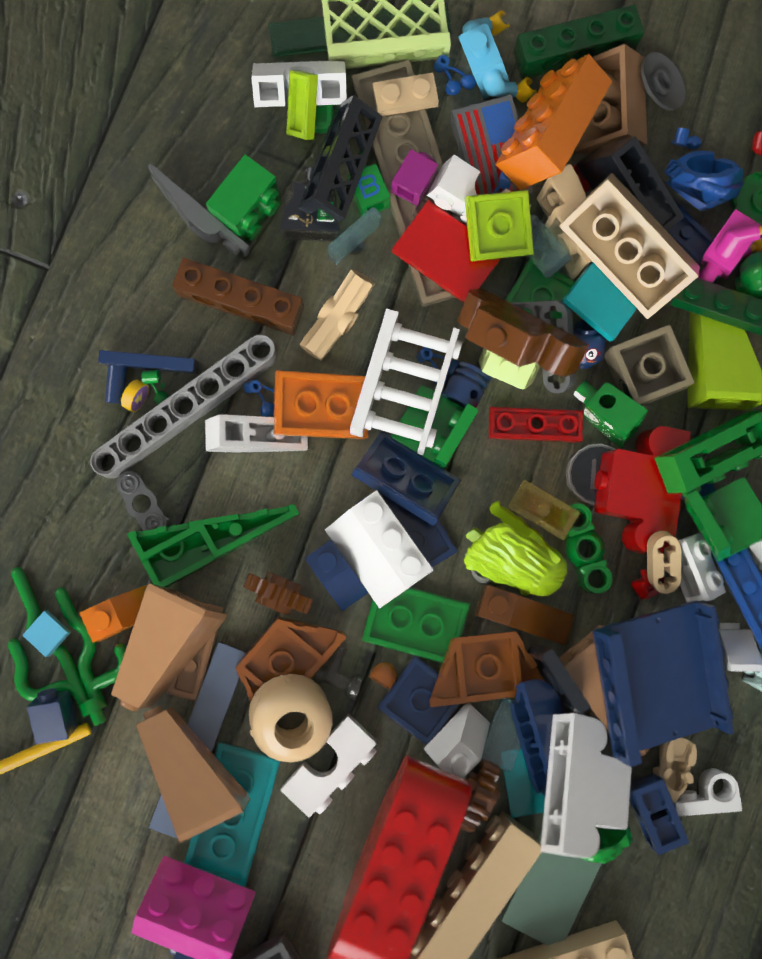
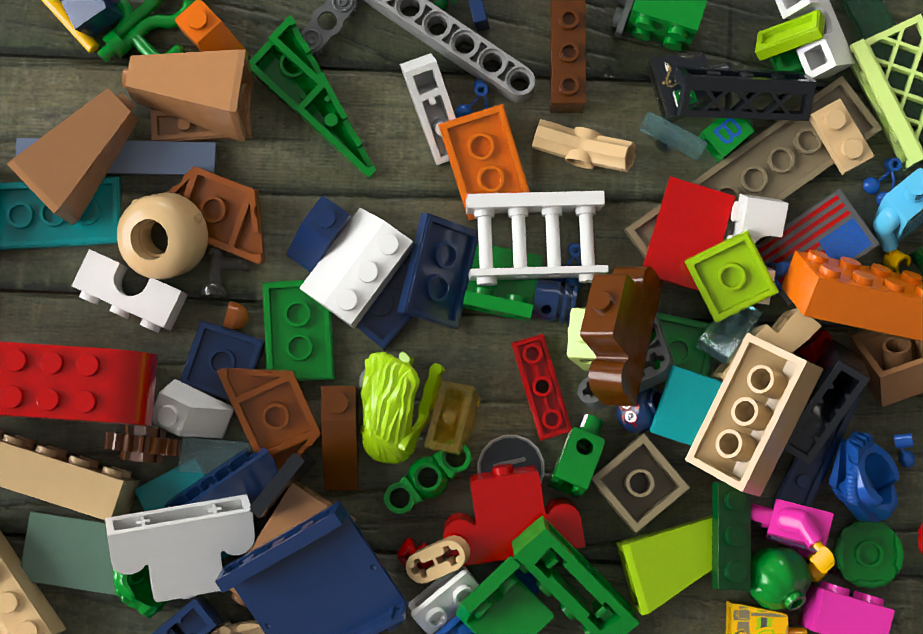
camera: 85 degrees right, 0 degrees up
reddish brown gear [243,571,313,615] -> none
magenta brick [391,149,438,207] -> none

